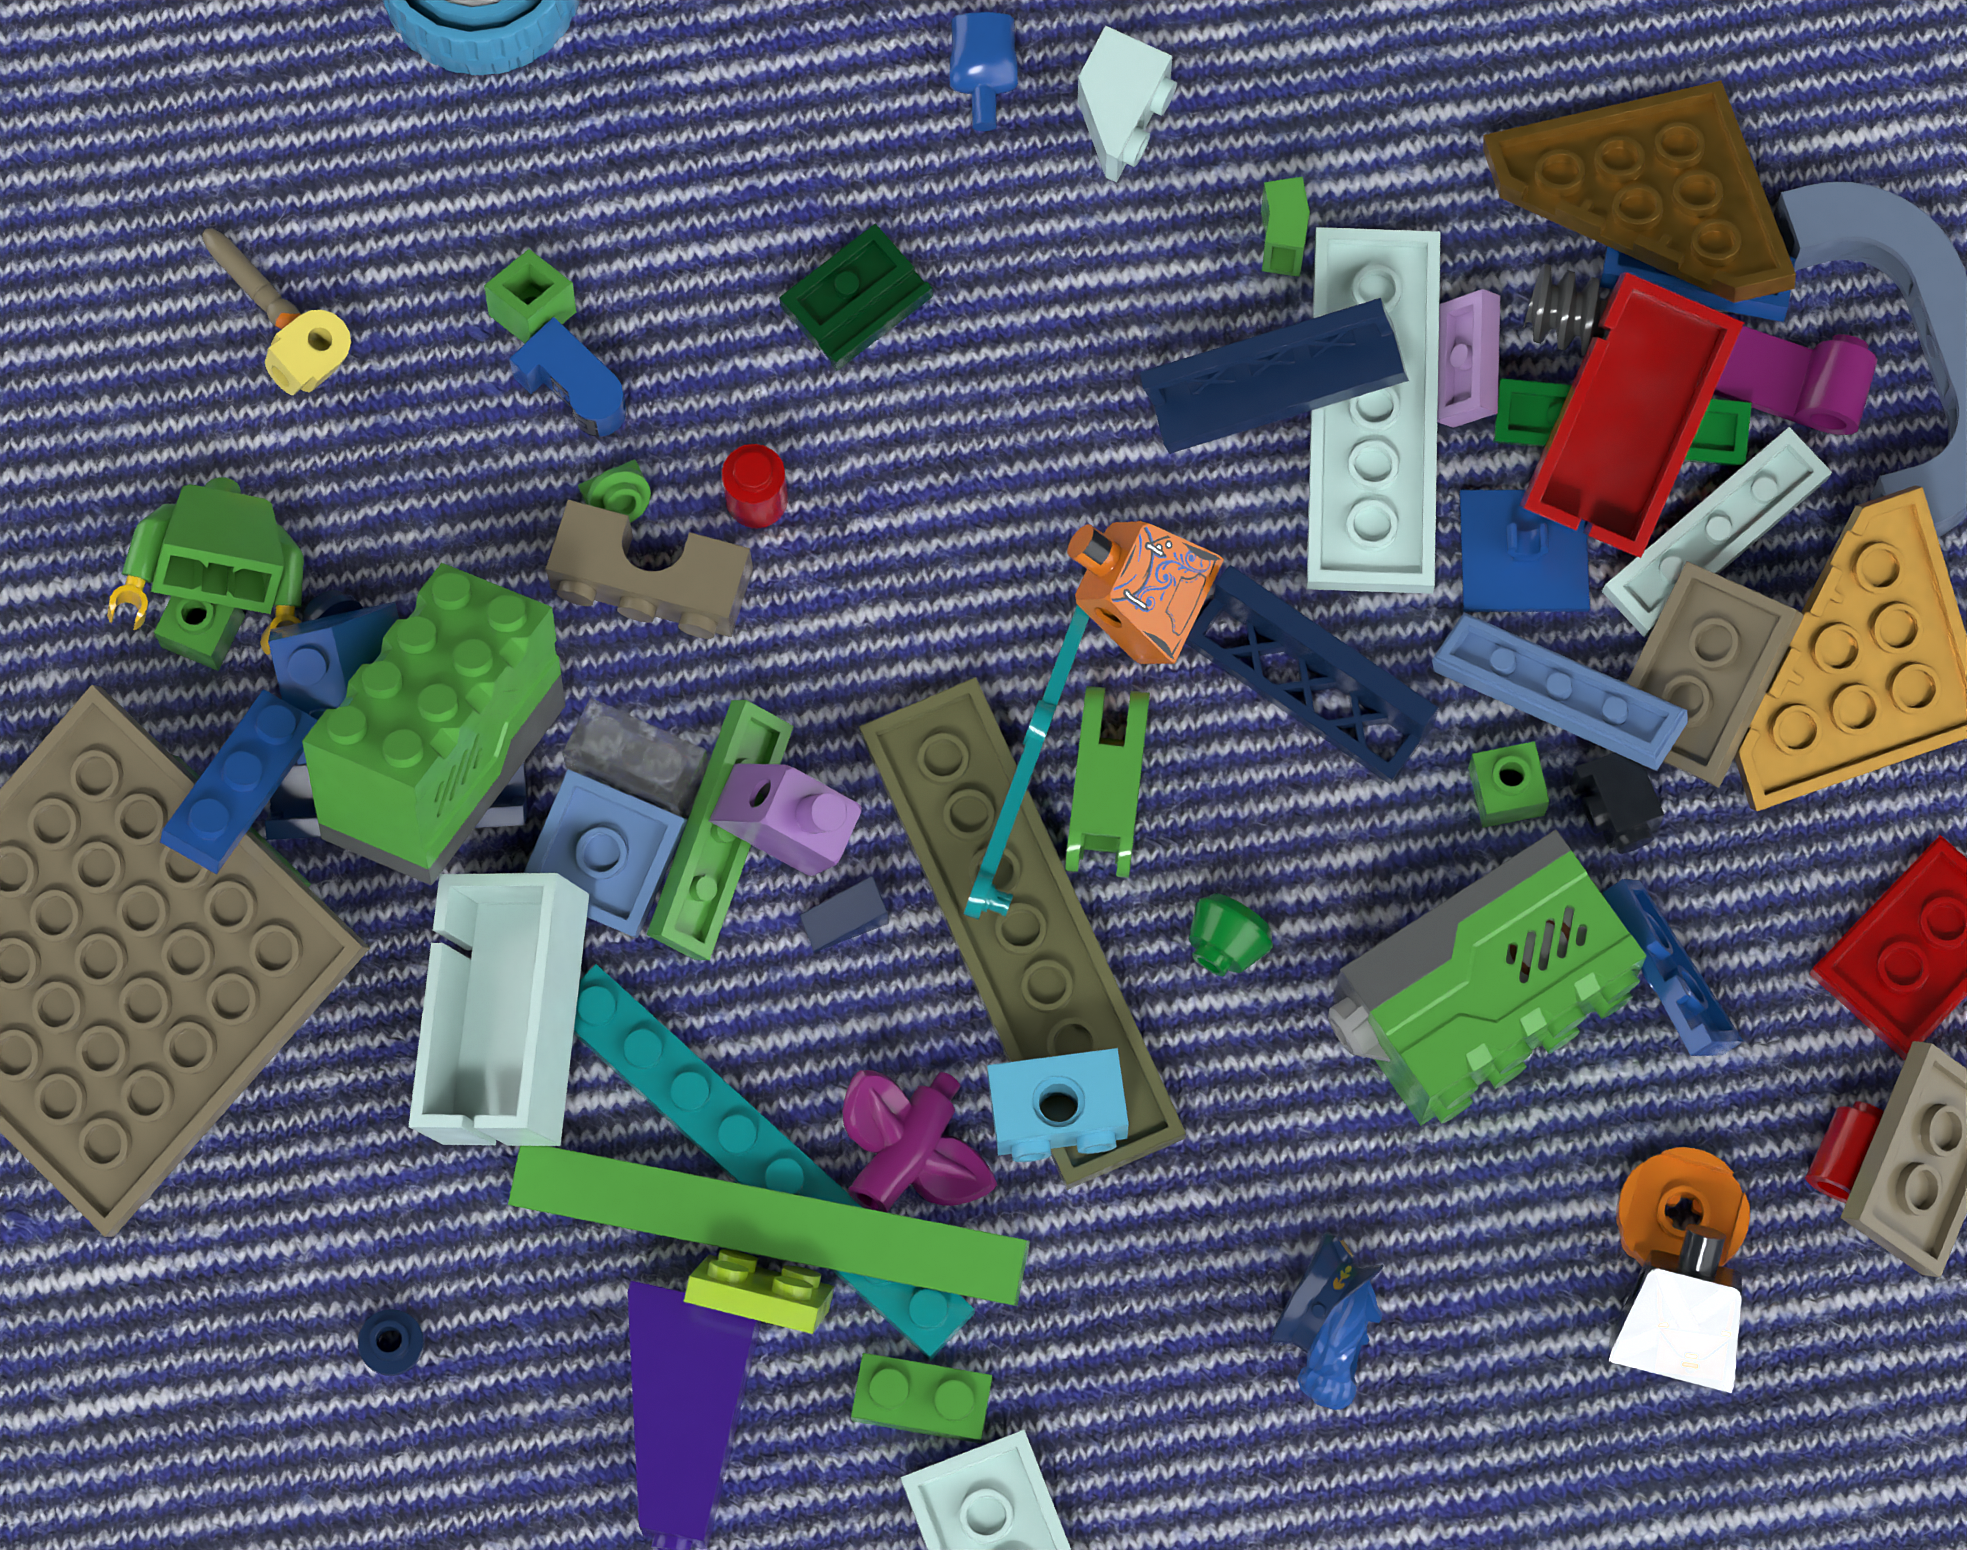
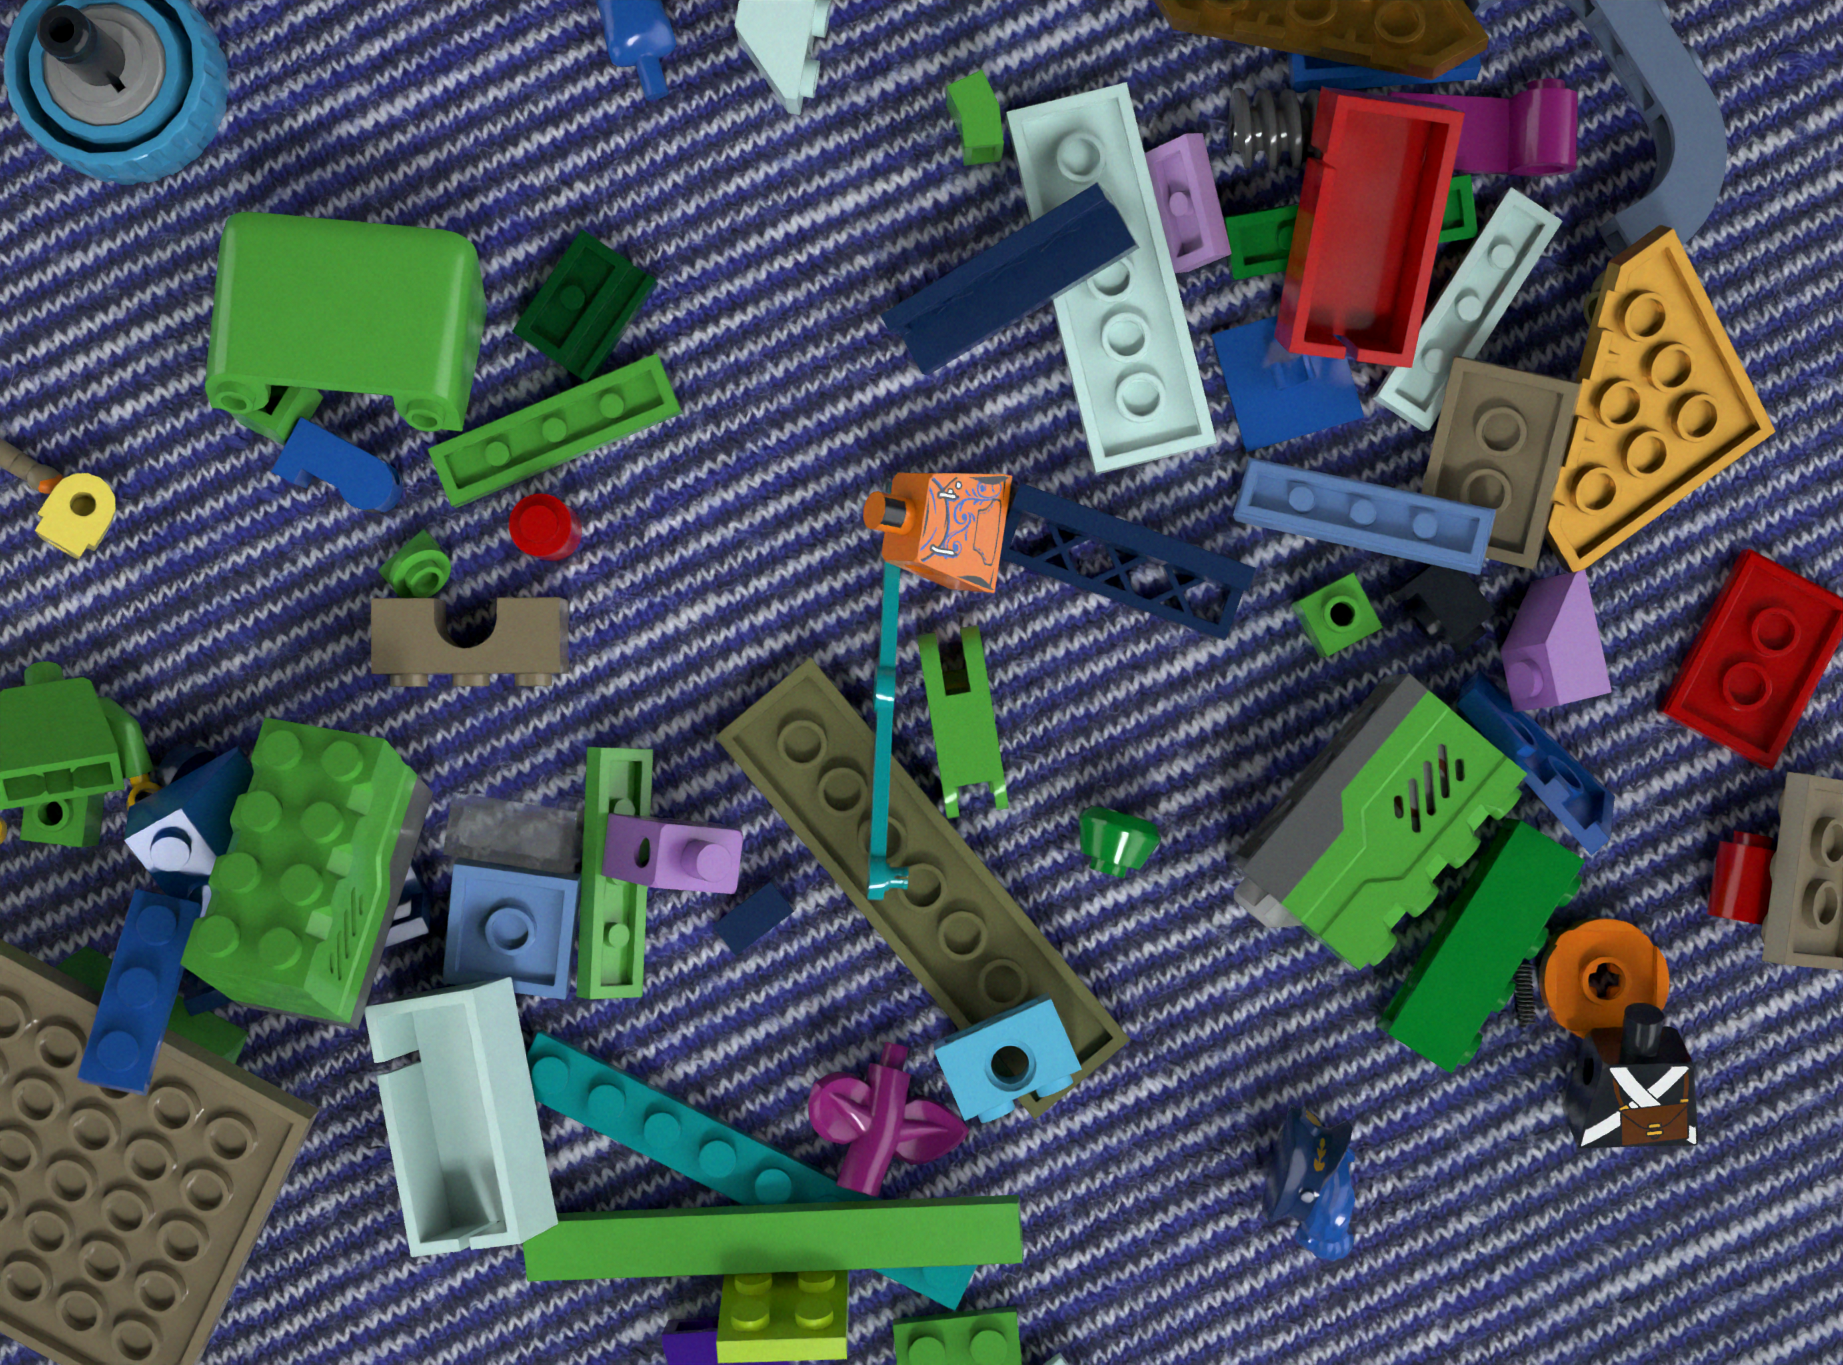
camera: 10 degrees left, 15 degrees up
none -> bright green windscreen [205,212,488,432]
none -> bright green plate [428,353,683,508]
none -> green brick [1376,818,1585,1074]
none -> medium lavender slope [1501,570,1612,712]
none -> dark grey leg [1514,963,1537,1028]

